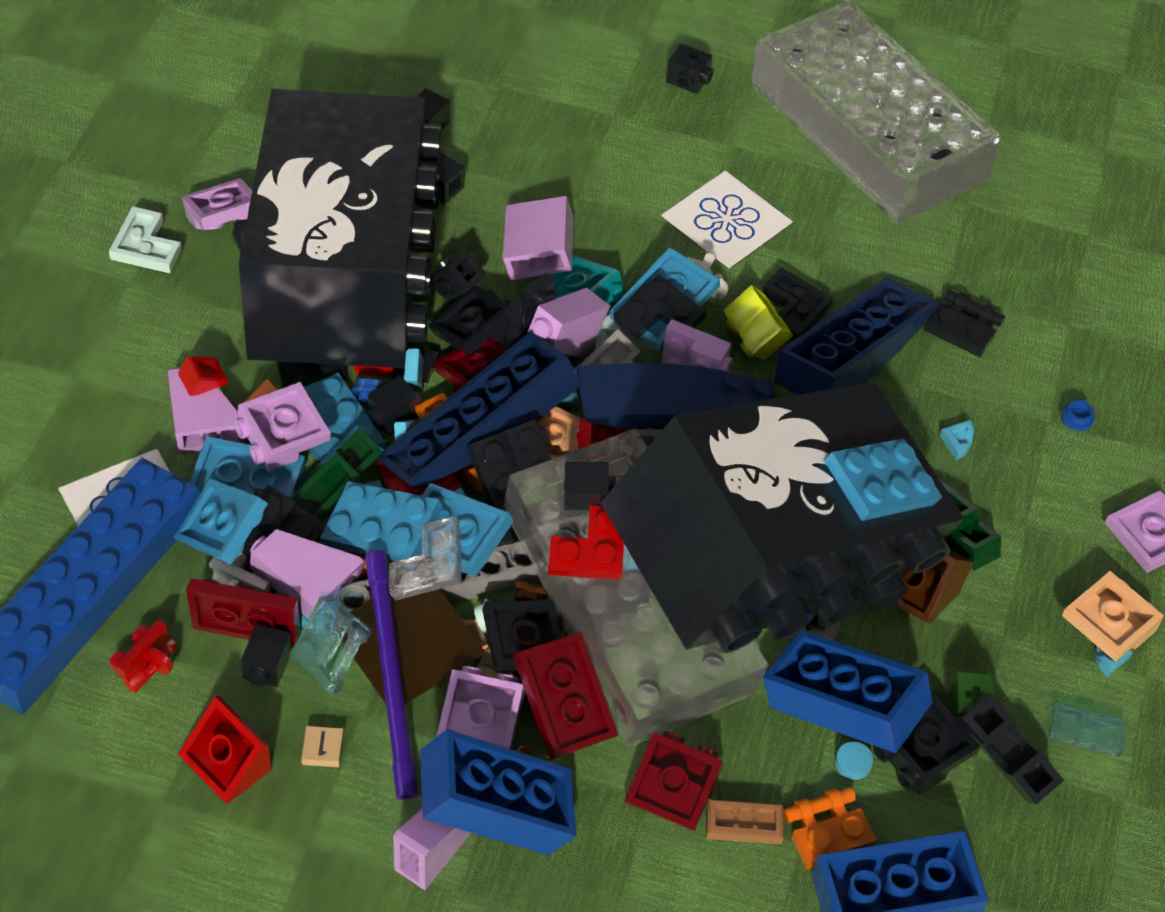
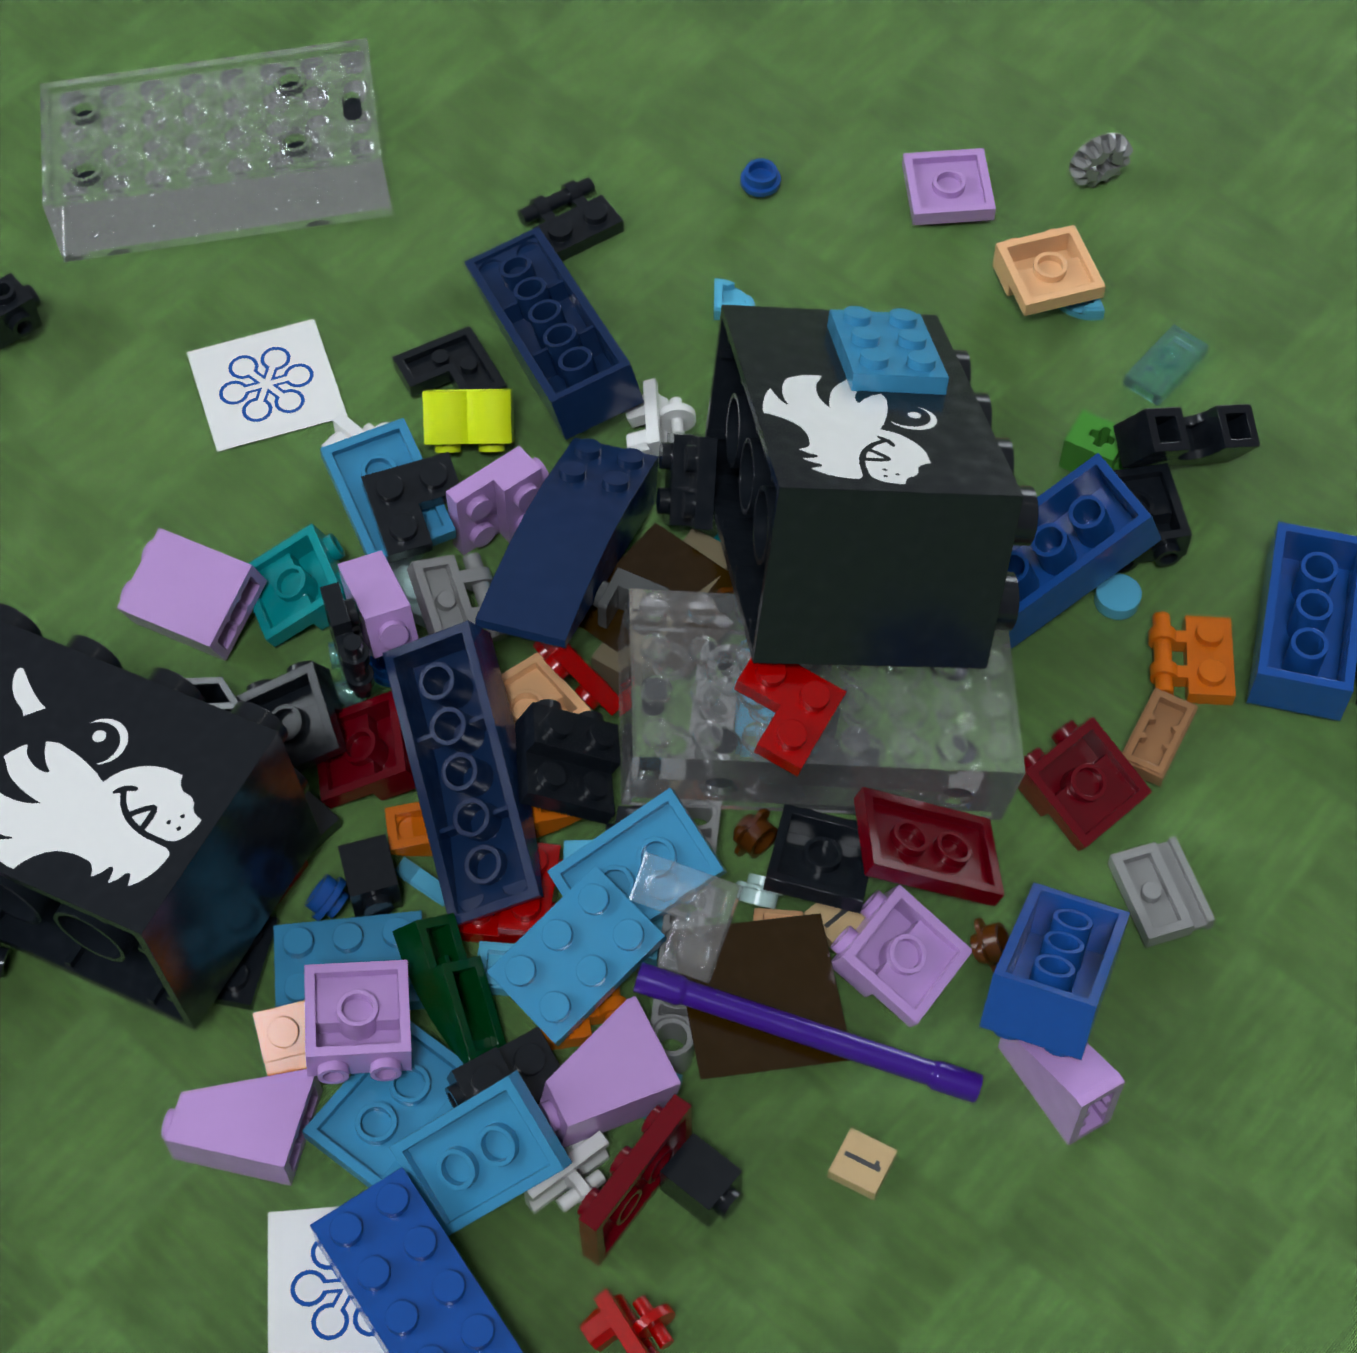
camera: 60 degrees left, 5 degrees up
red slope [178,356,229,396] -> none
red slope [178,696,271,803] -> none
clear light blue plate [289,595,371,694] -> none
medium azure tile [404,349,424,390] -> none
black brick [564,461,616,510] -> none
none -> light grey plate [1107,836,1216,948]

